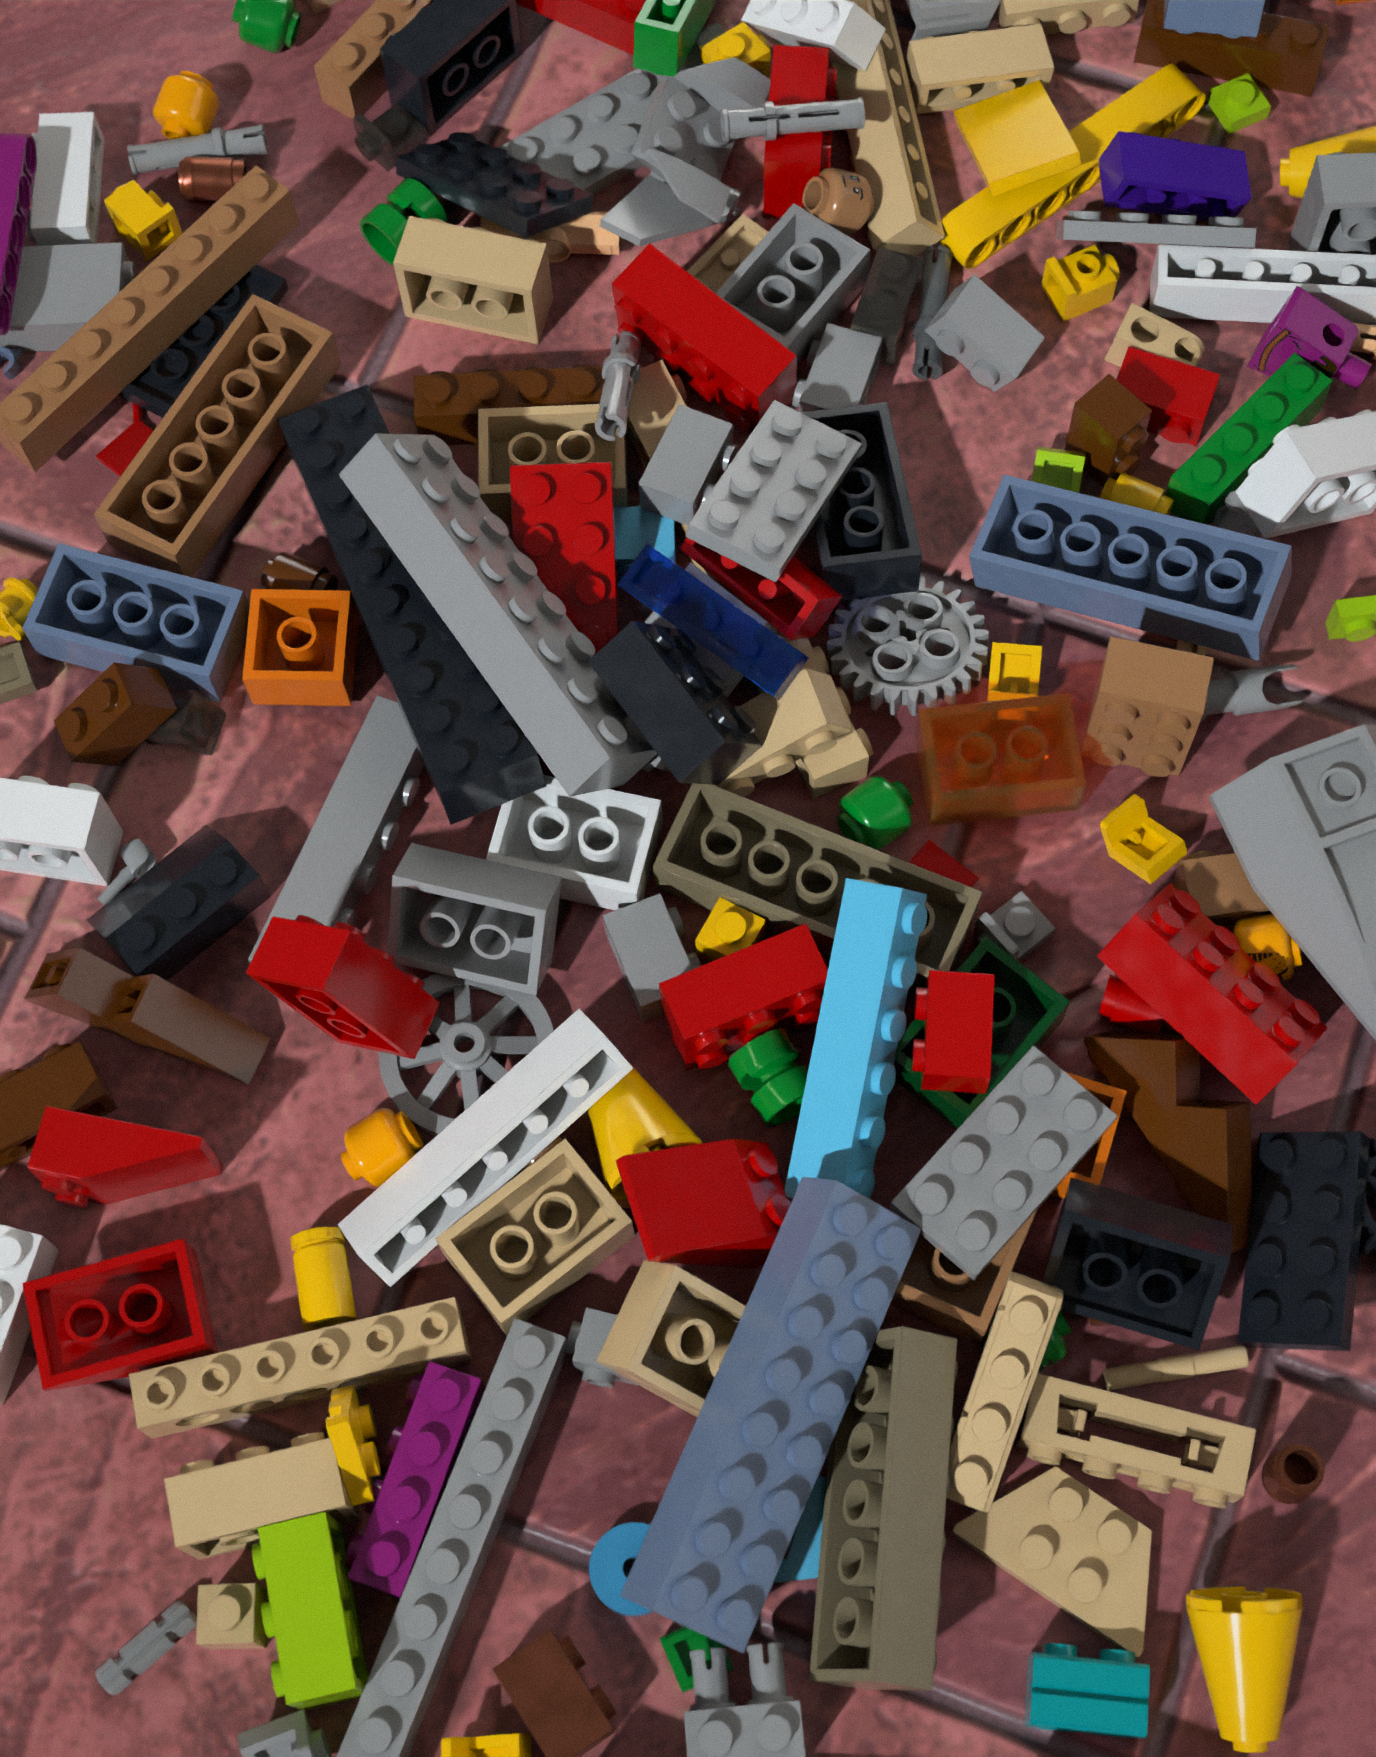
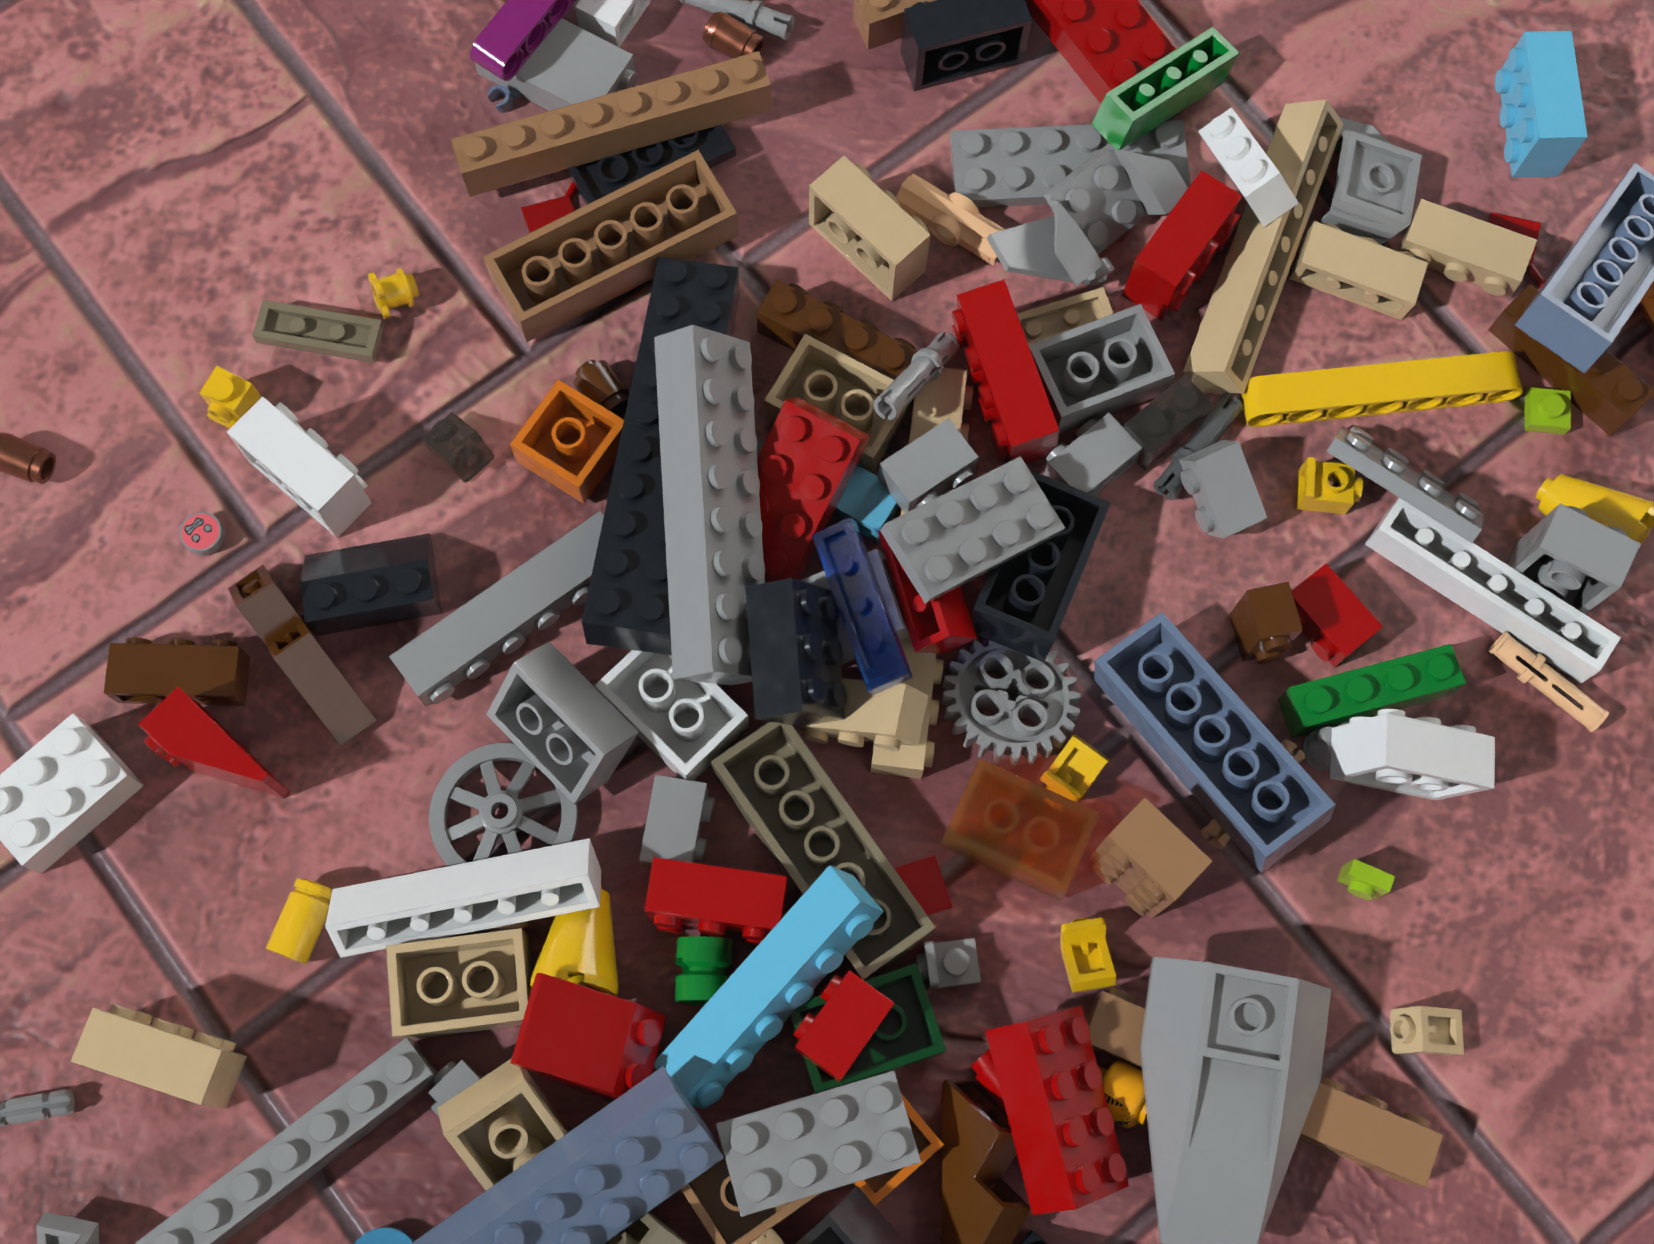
camera: 25 degrees right, 5 degrees up
sand blue brick [22,543,250,703] -> none
red slope [22,1238,218,1391] -> none
reddish brown brick [54,662,177,766] -> none
light grey hand [97,839,156,905] -> none
yellow brick [104,180,183,261] -> none
tan brick [129,1297,472,1439] -> none
tan brick [196,1583,267,1650] -> none
red brick [246,915,440,1059] -> none
lime brick [252,1512,369,1711] -> none
yellow wing [325,1384,381,1506] -> none
light orange head [340,1108,423,1187] -> none
magenta brick [345,1361,486,1600] -> none
clear smoke bracket [353,103,429,172] -> none
green wheel [359,178,447,266] -> none
black plate [396,132,593,238] -> none
yellow brick [695,897,766,965] -> none
yellow bracket [700,21,772,79] -> none
light grey pin [720,98,865,141] -> none
medium nougat head [802,168,874,235] -> none
green head [836,776,914,851] -> none
yellow tile [953,80,1082,196] -> none
lime plate [1032,446,1086,493] -> none
dark purple brick [1098,131,1252,222] -> none
yellow brick [1099,472,1175,515] -> none
tan leg [1104,303,1205,367] -> none
light grey piece [1200,664,1304,722] -> none
magenta torso [1247,286,1371,389] -> none

